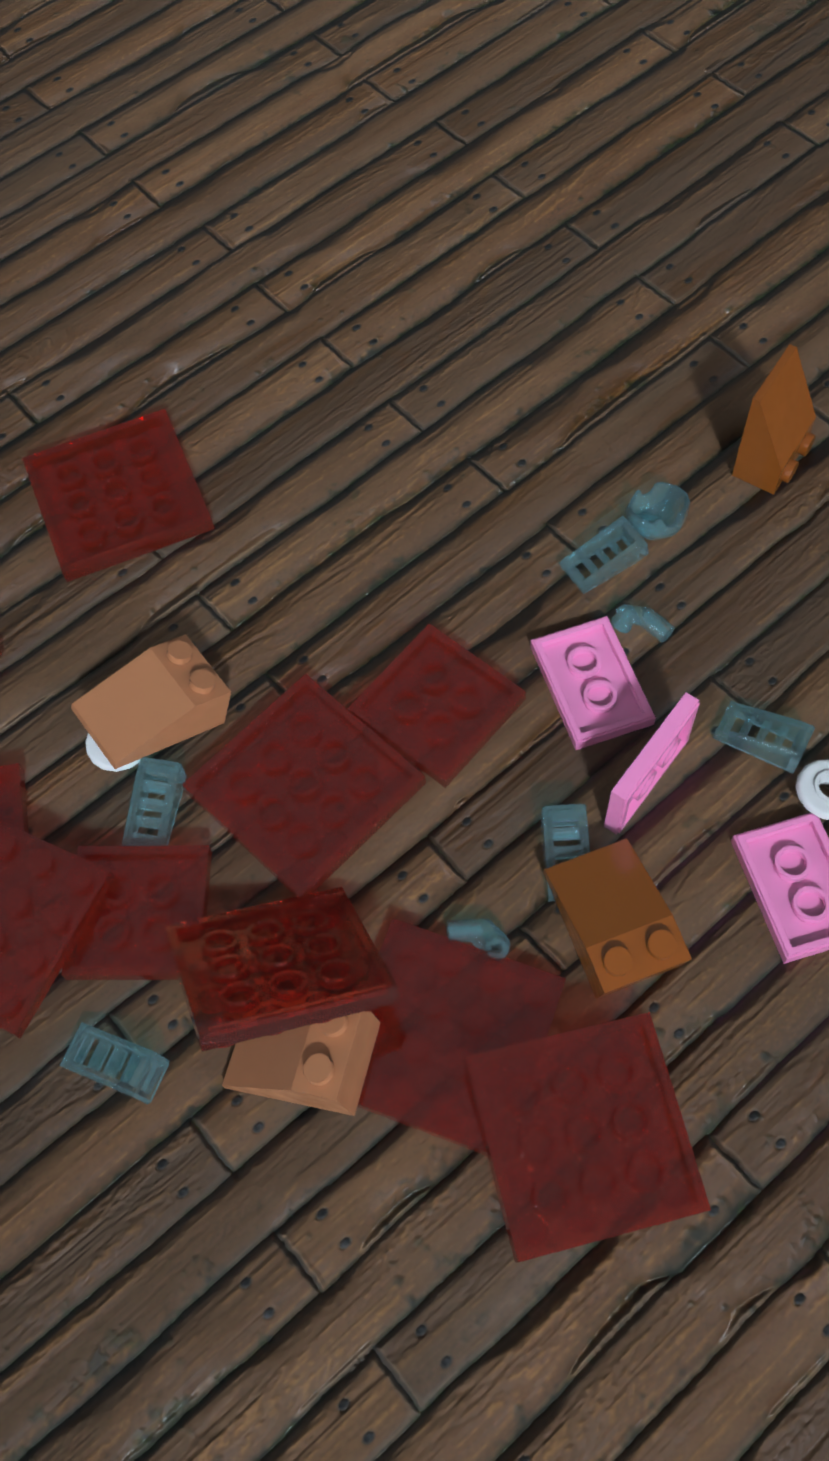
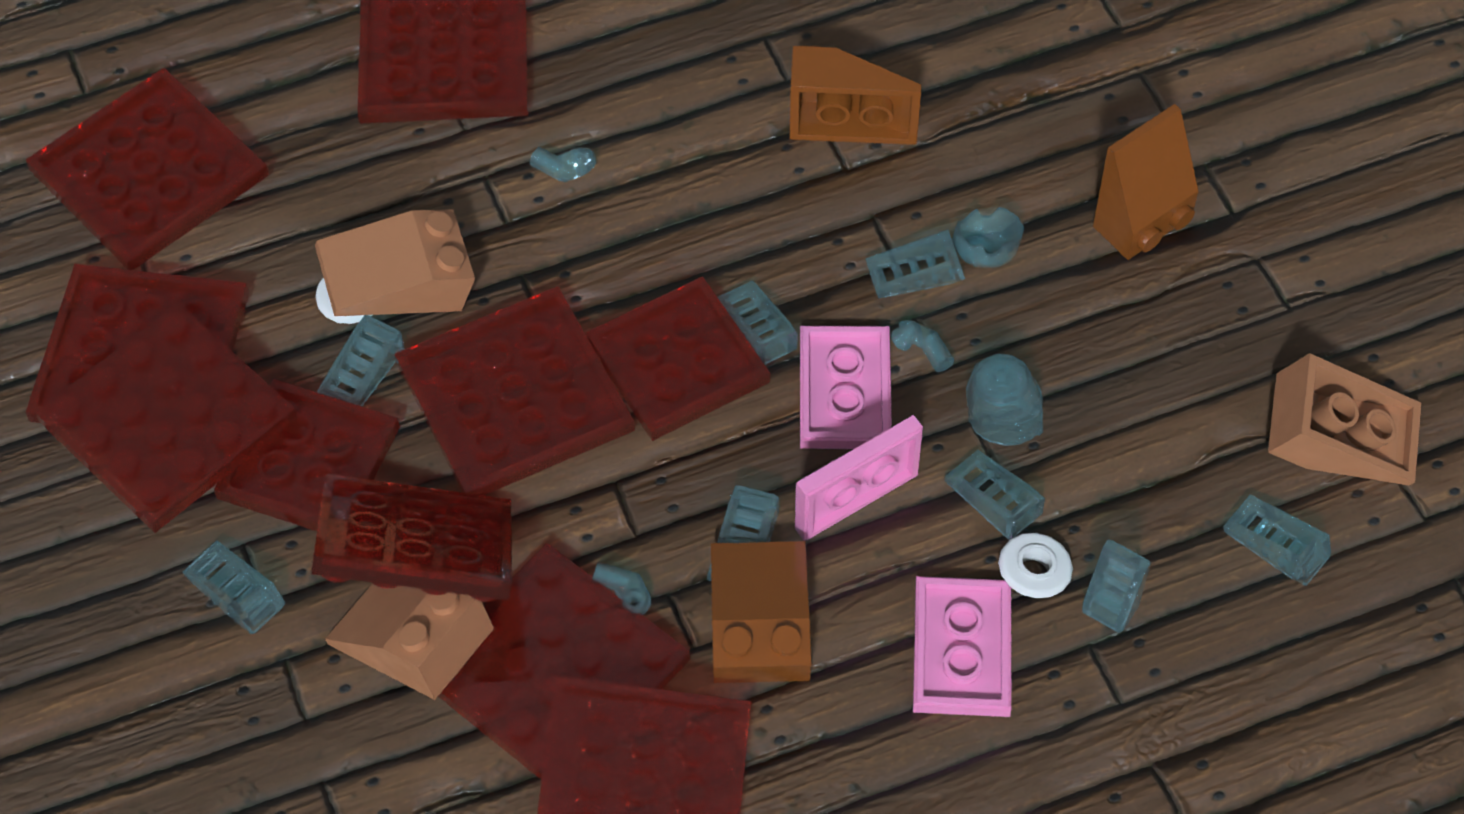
camera: 15 degrees right, 5 degrees down
none -> clear light blue arm [530,147,596,182]
none -> clear light blue slope [714,280,798,368]
none -> dark orange slope [790,45,921,145]
none -> clear light blue helmet [966,354,1043,446]

